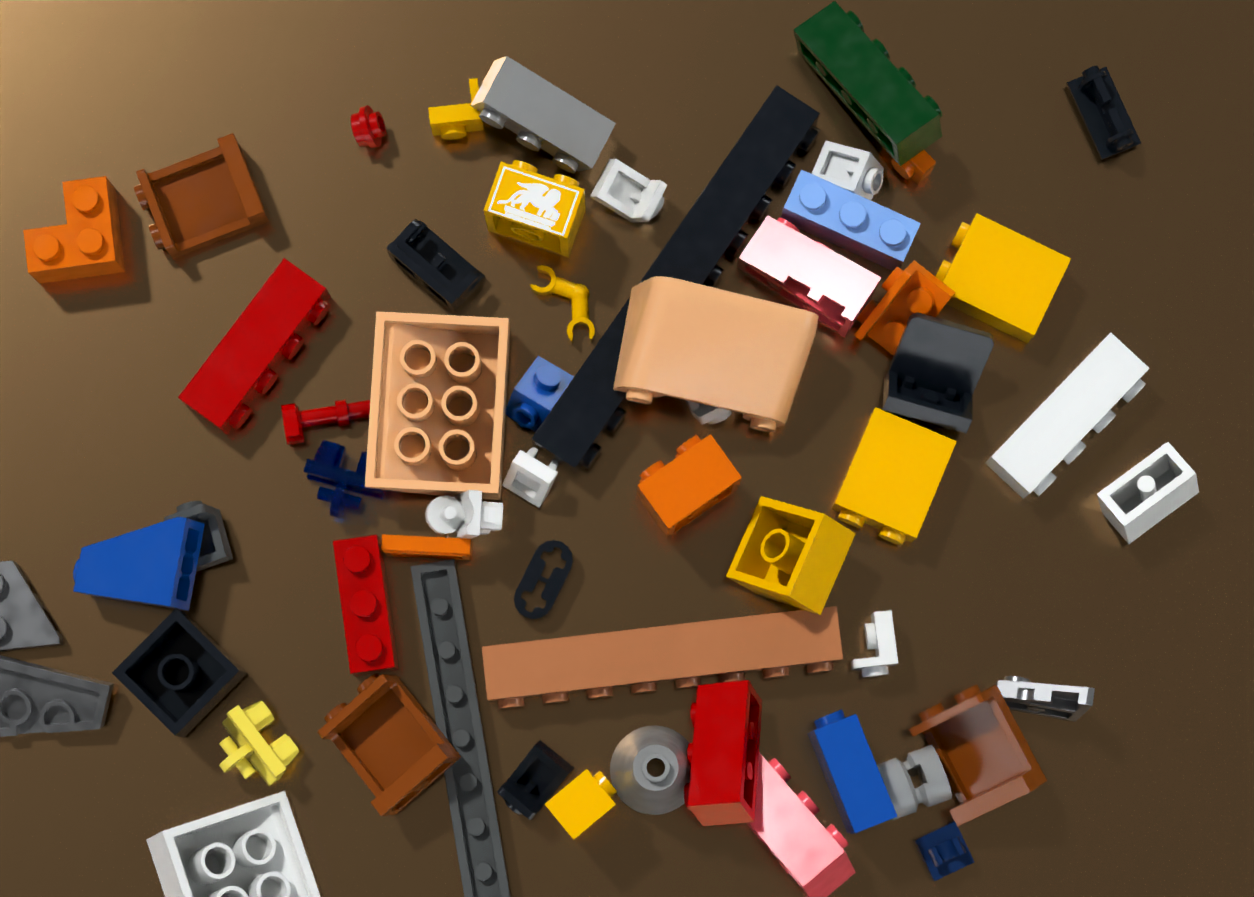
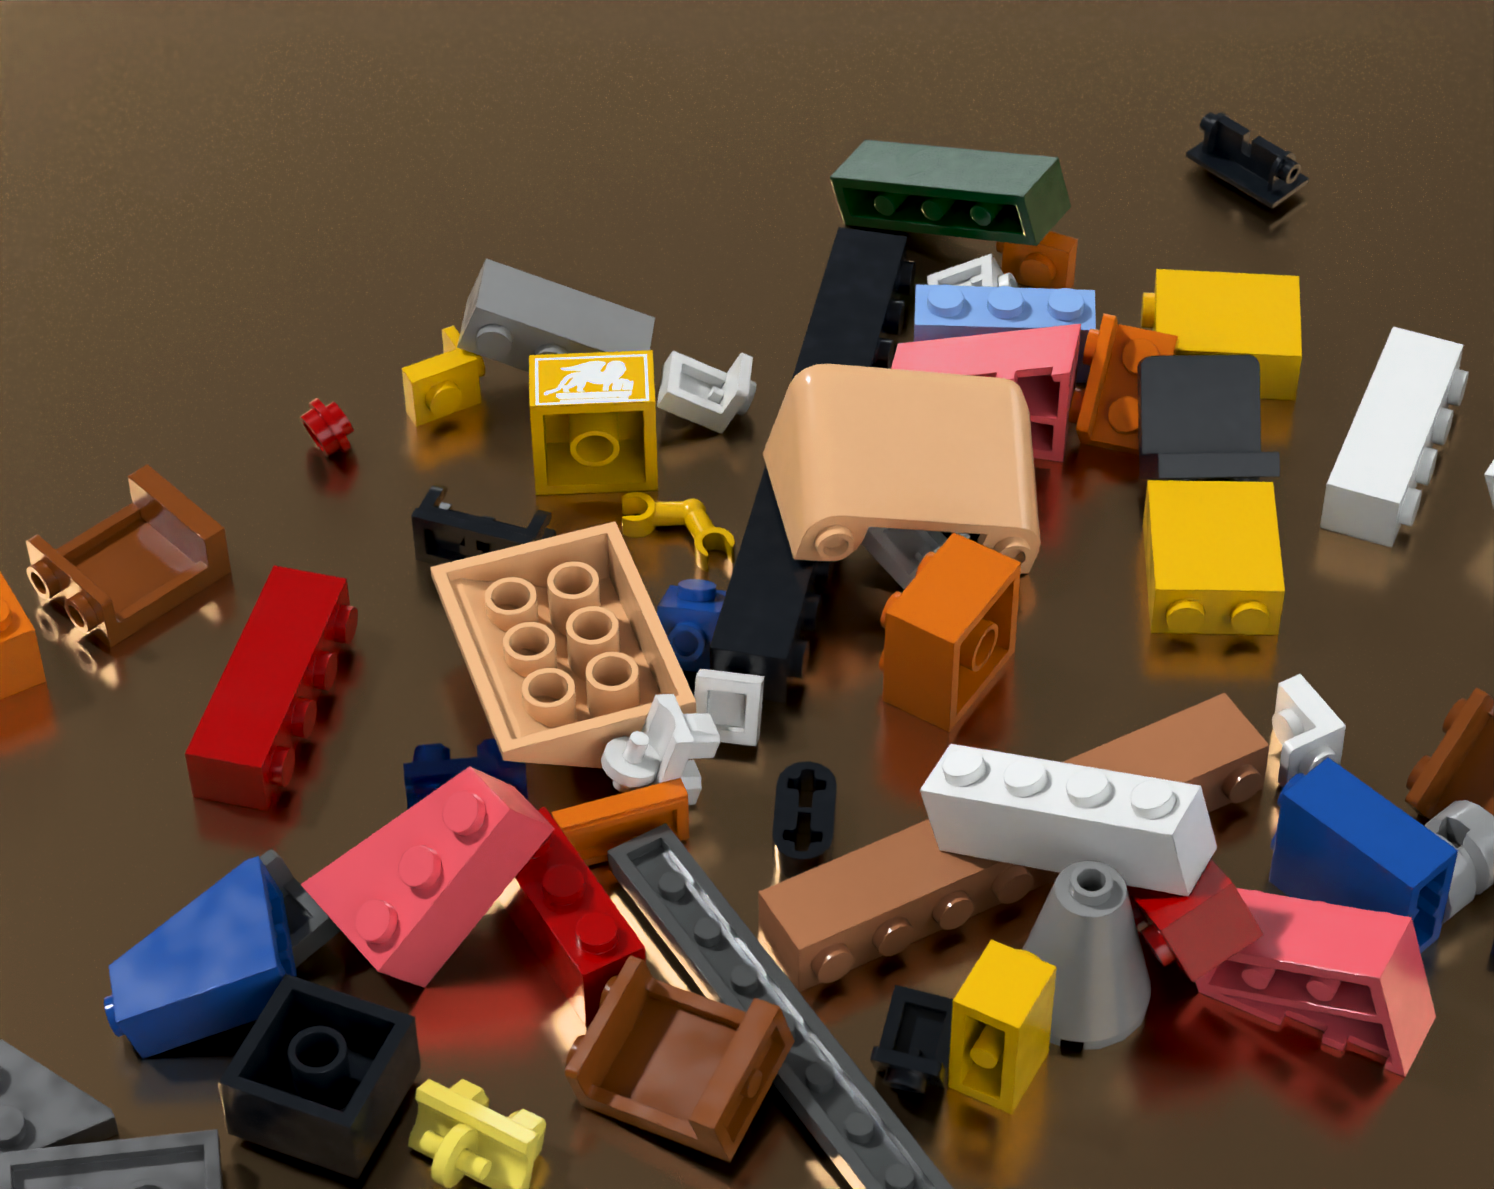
camera: 20 degrees left, 35 degrees down
red piece [281,399,370,445] -> none
yellow brick [726,496,855,615] -> none
none -> coral wedge [300,766,555,988]
none -> white brick [920,744,1217,897]

